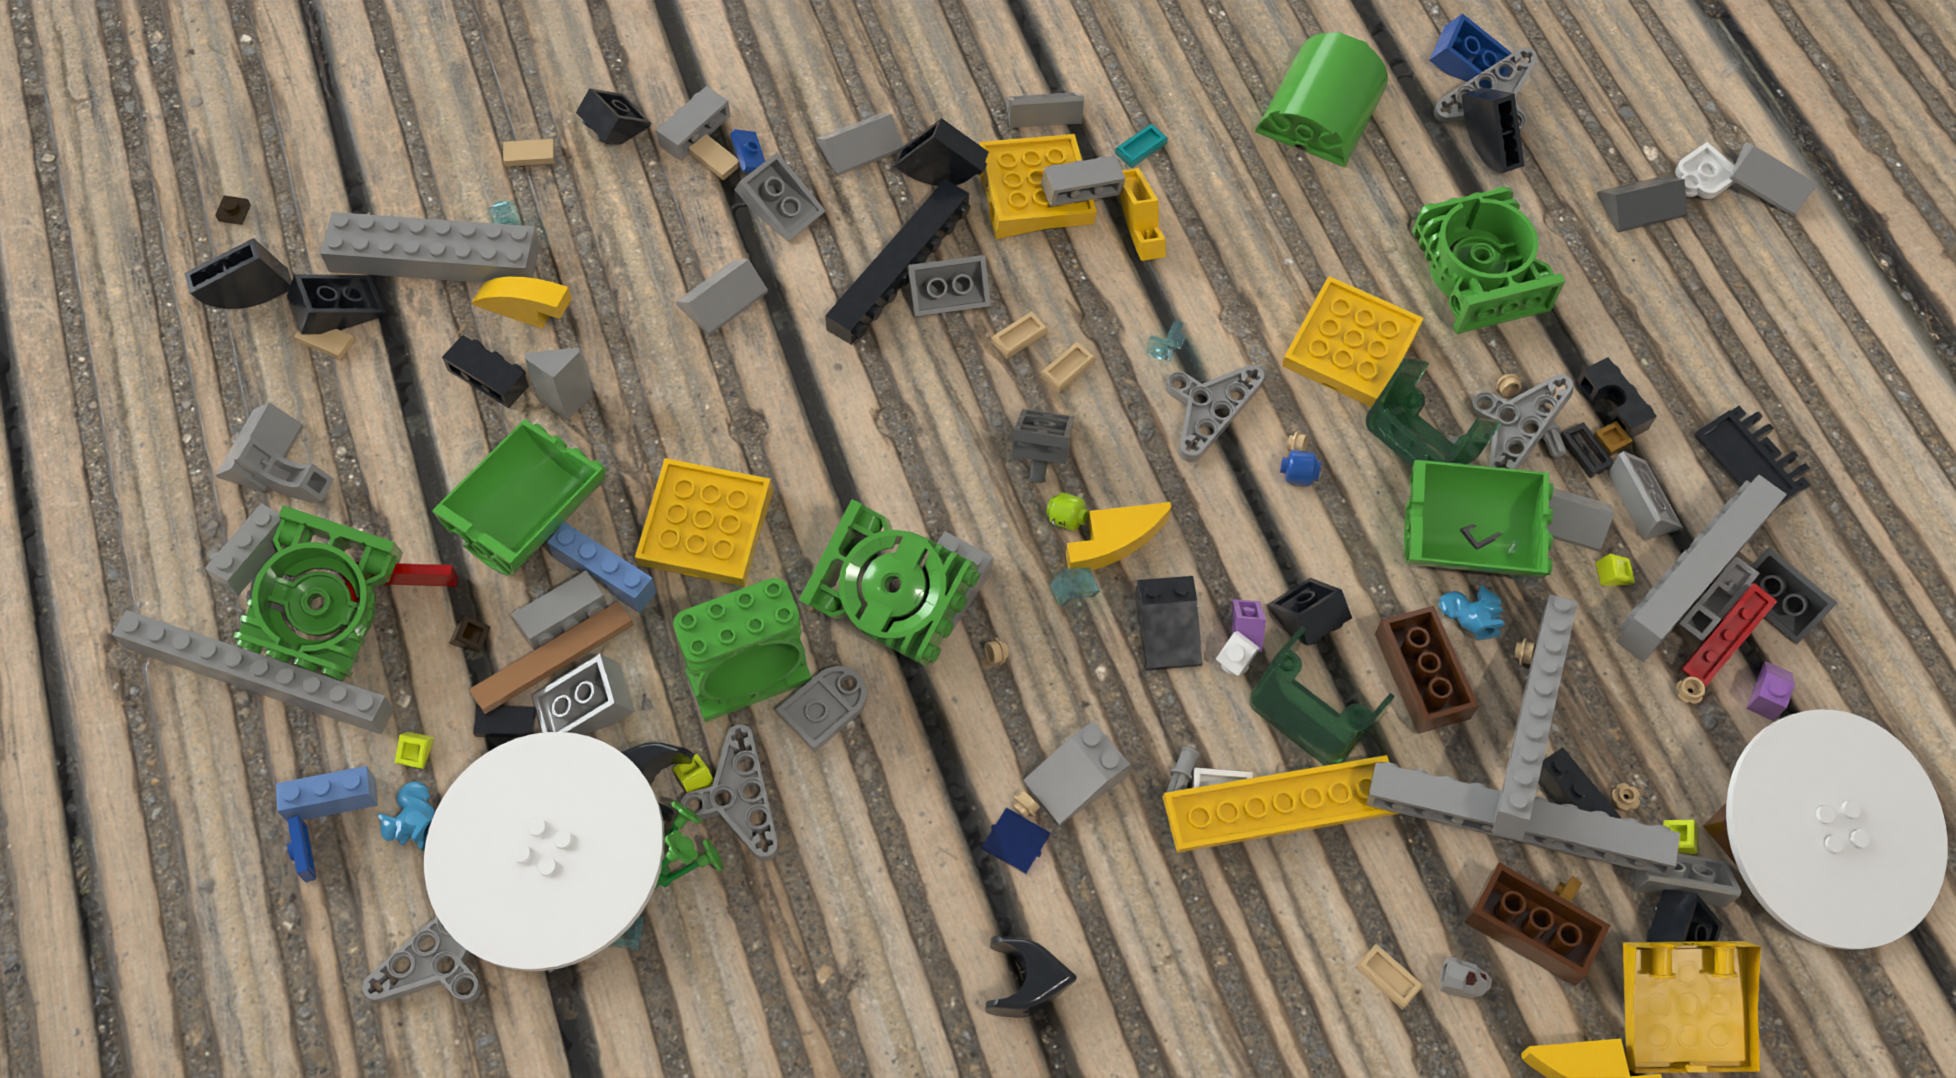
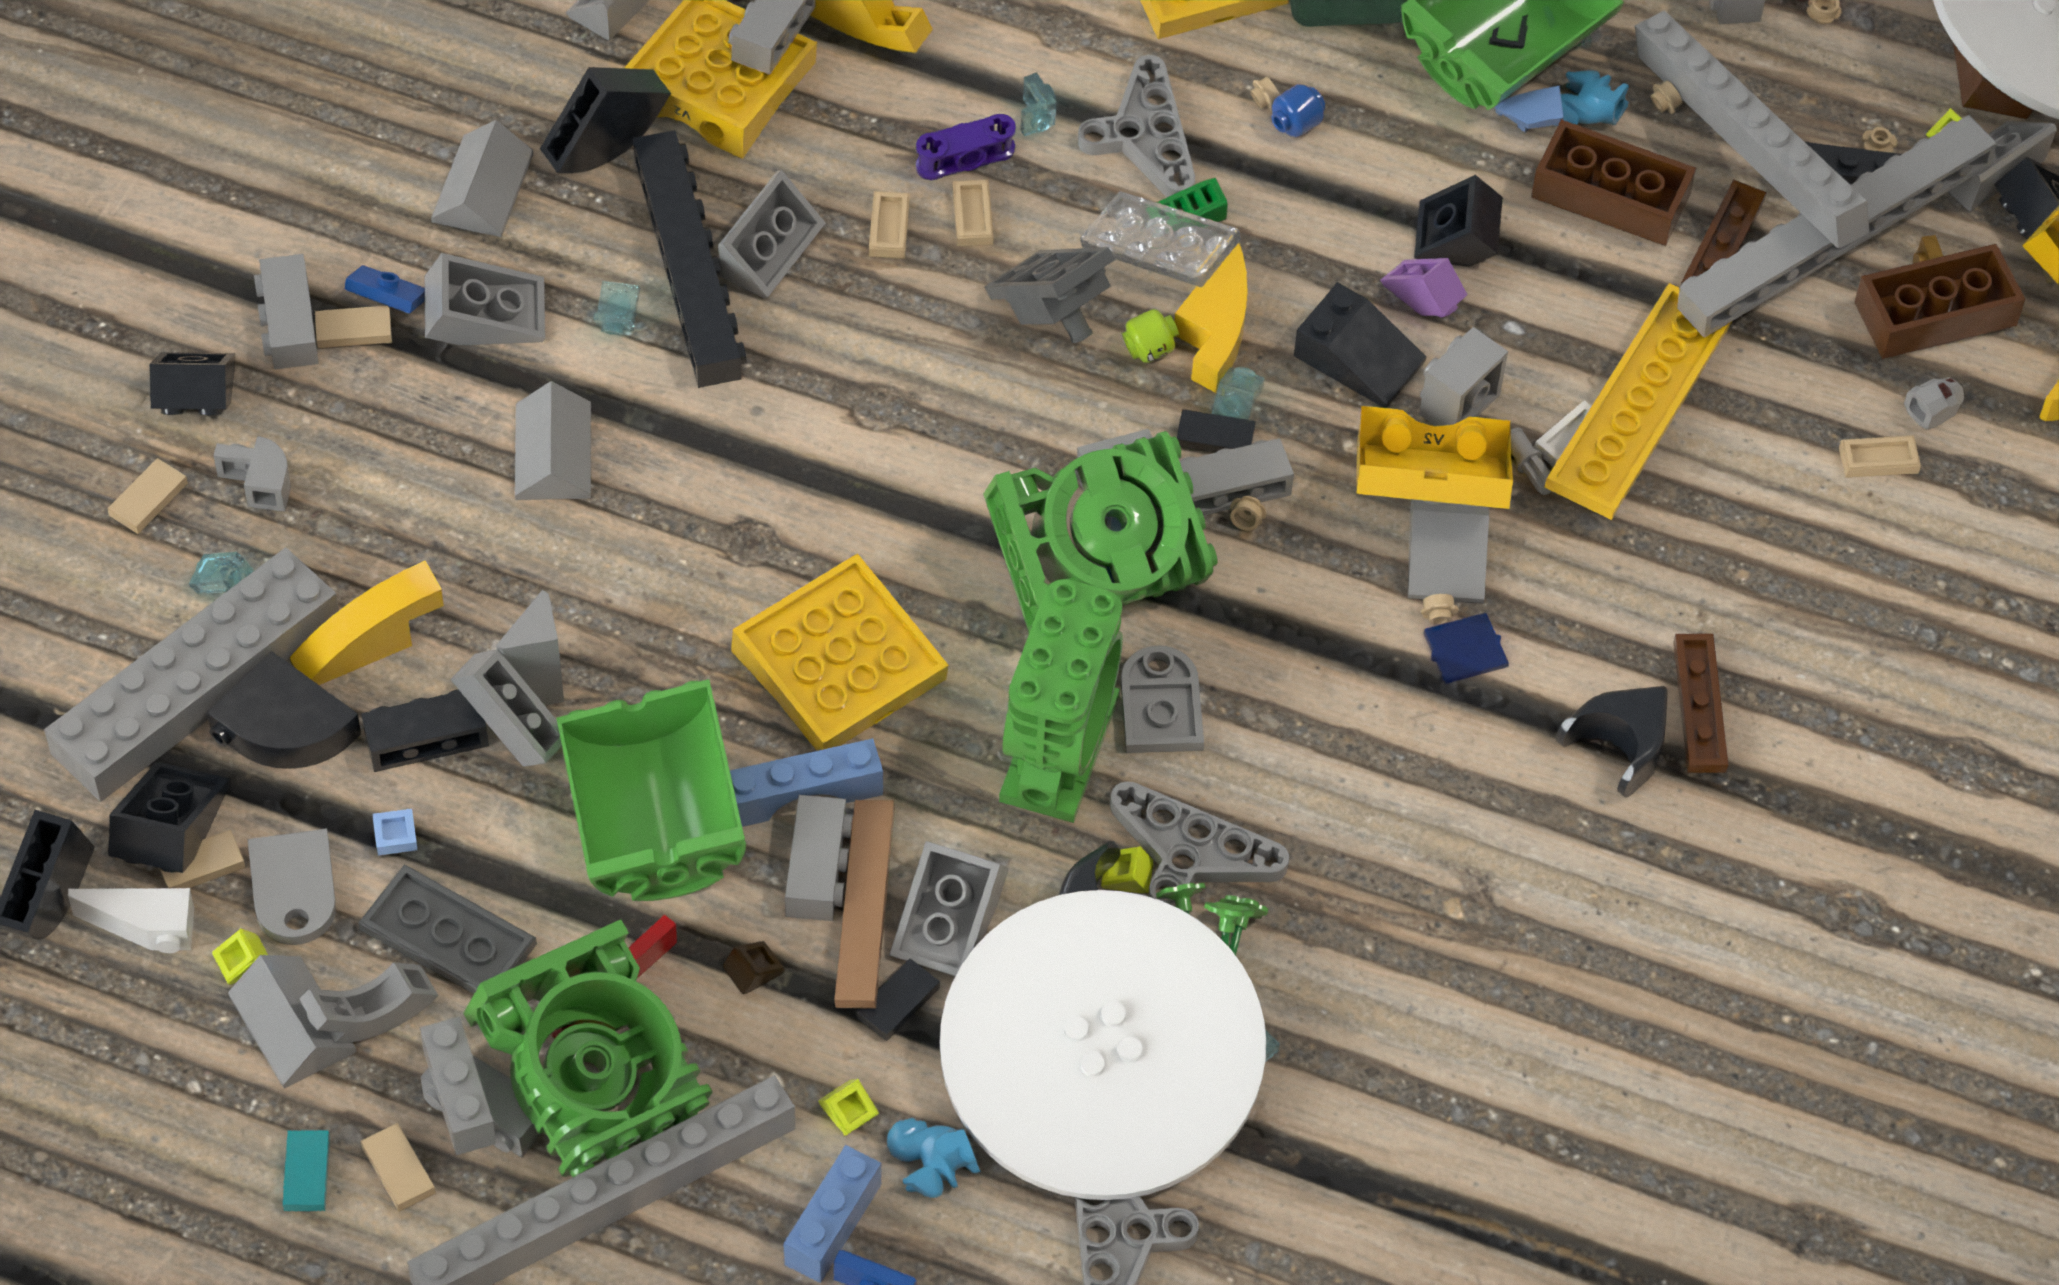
camera: 50 degrees left, 5 degrees down
white bracket [1216,631,1260,676] -> none
clear green windscreen [1249,626,1395,766] -> none
none -> white slope [68,888,194,953]
none -> black brick [207,651,361,769]
none -> neon yellow slope [211,928,268,985]
none -> light grey brick [213,436,291,512]
none -> light grey tile [248,829,336,945]
none -> teal tile [283,1130,330,1211]
none -> dark grey tile [358,864,537,994]
none -> tan tile [361,1123,436,1212]
none -> light blue plate [373,809,417,856]
none -> light grey brick [450,649,562,767]
none -> clear light blue bracket [593,280,640,335]
none -> dark purple piece [916,114,1016,180]
none -> clear plate [1080,191,1241,288]
none -> green slope [1146,178,1228,238]
none -> black tile [1177,409,1256,453]
none -> light grey brick [1180,438,1294,516]
none -> yellow piece [1357,406,1513,509]
none -> light grey brick [1419,327,1508,426]
none -> medium blue slope [1495,86,1564,132]
none -> reddish brown plate [1673,634,1729,773]
none -> reddish brown plate [1680,179,1767,287]

